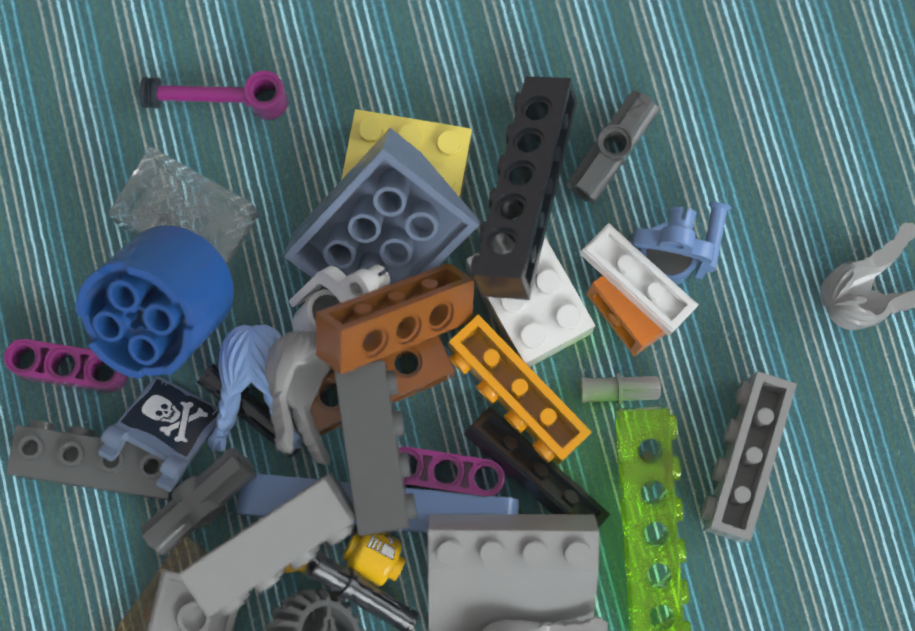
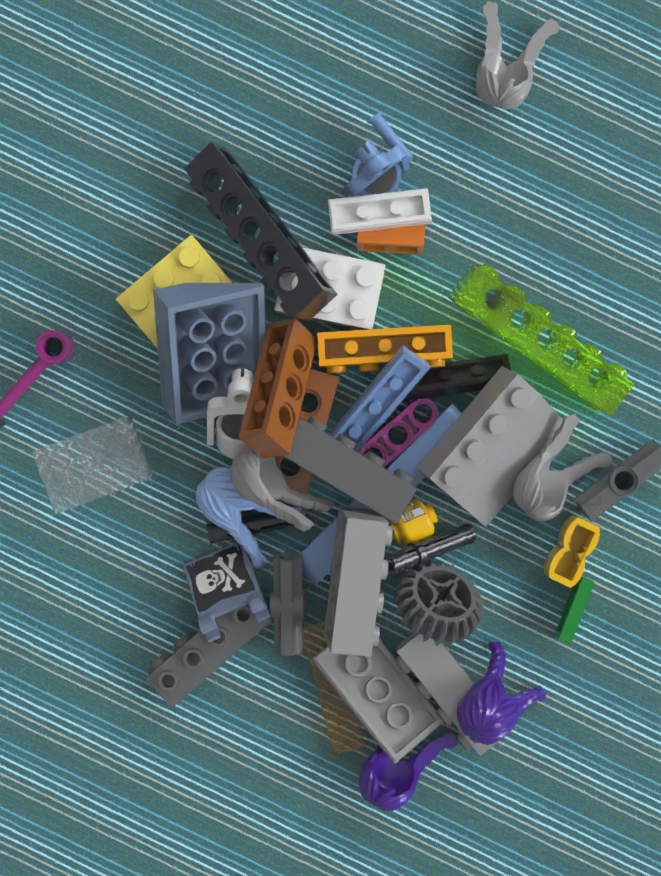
camera: 50 degrees left, 10 degrees up
magenta beam [4,339,128,393] -> none
blue brick [76,225,234,379] -> none
dark grey piece [566,90,660,204] -> none
light grey axle [580,373,661,405] -> none
light grey brick [700,371,797,543] -> none
none -> medium blue tile [329,345,430,451]

